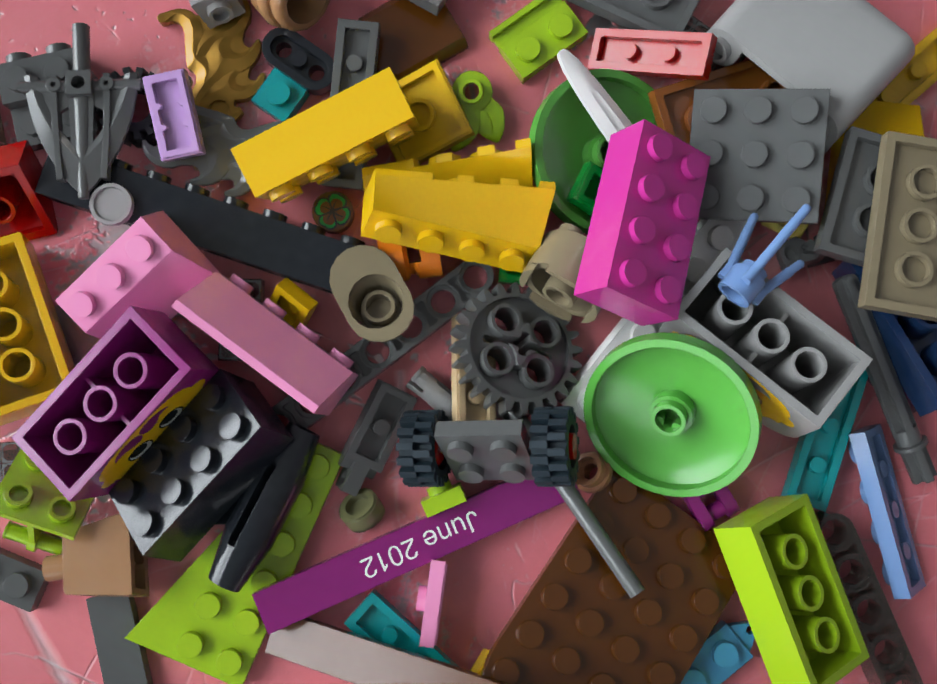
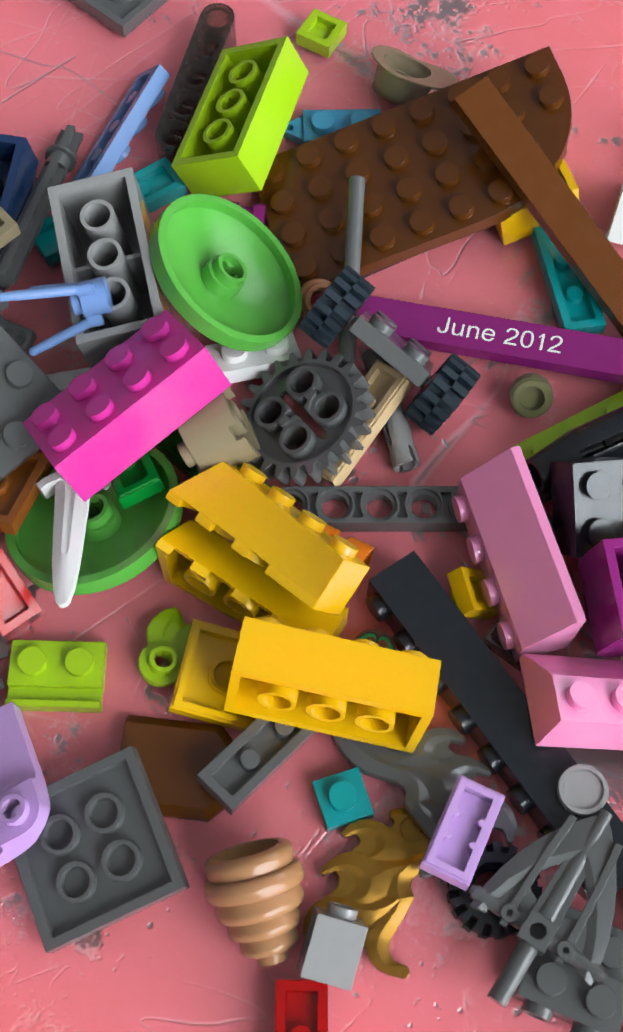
camera: 140 degrees left, 20 degrees down
black plate [262,28,334,95] -> none
dark tan piece [329,245,415,343] -> none
dark grey hinge [335,379,417,497] -> none
bright pink plate [416,559,448,648] -> none
lime plate [421,479,467,518] -> none

